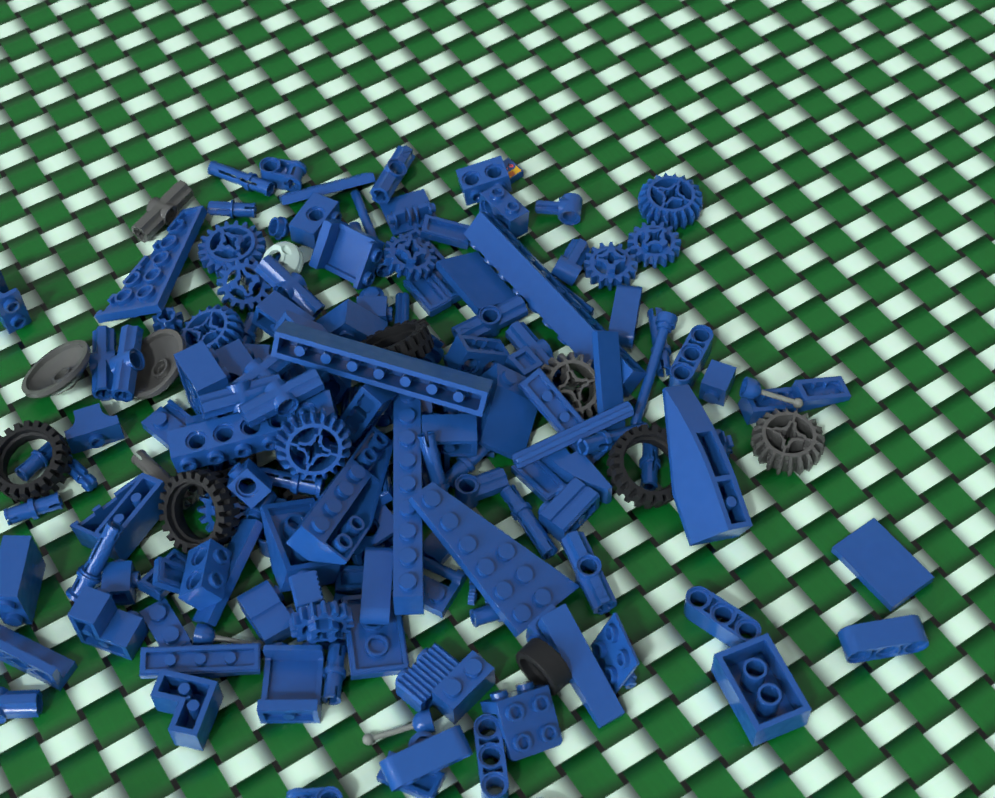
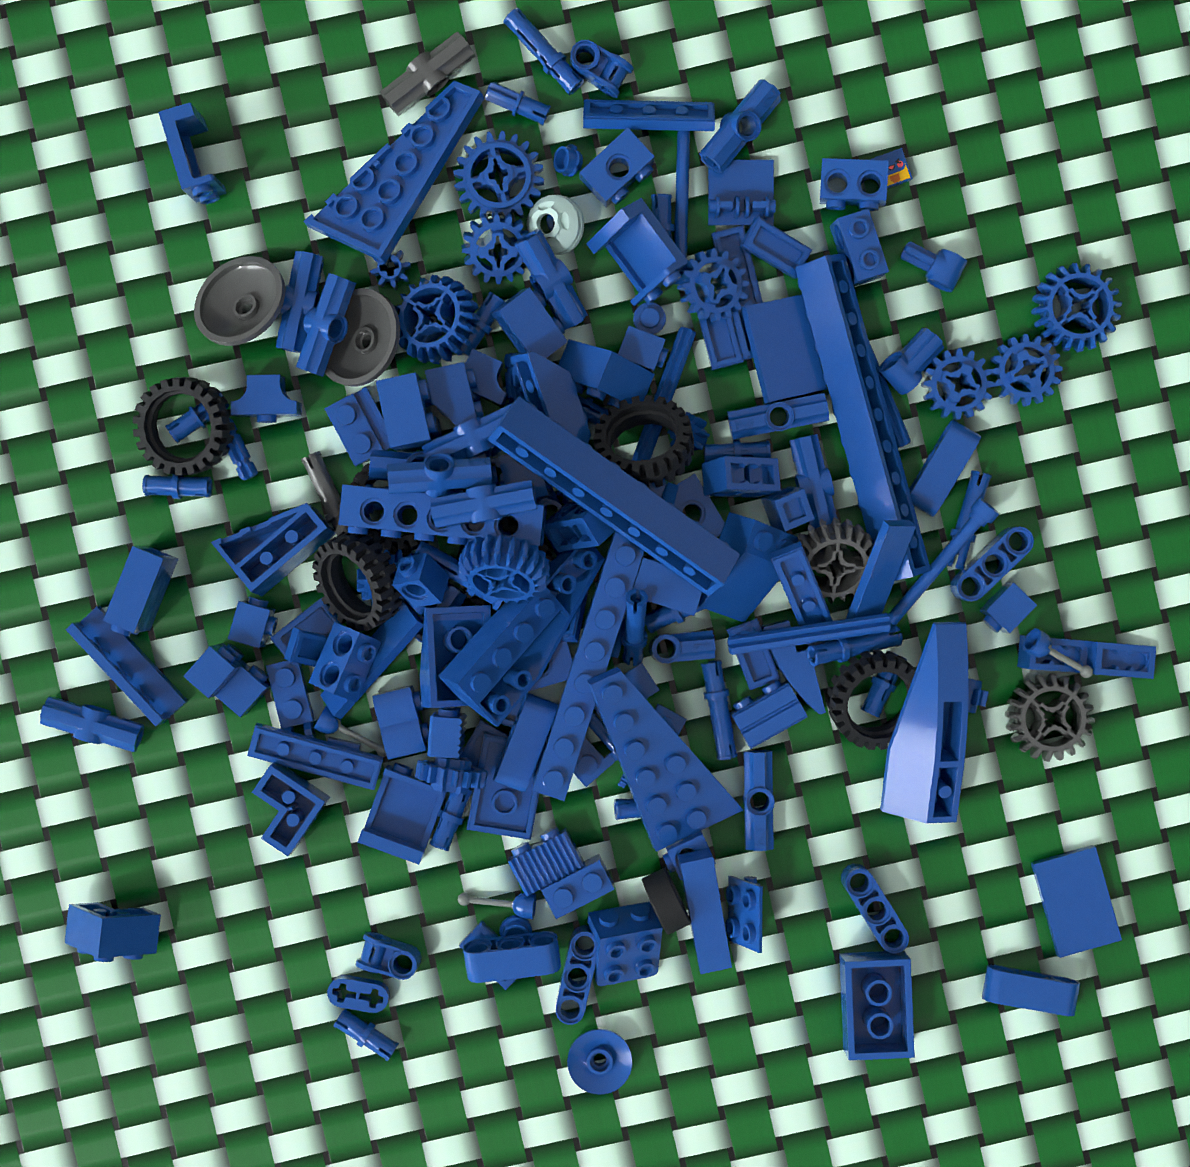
camera: 15 degrees right, 35 degrees up
blue pin [66,521,124,602] -> none

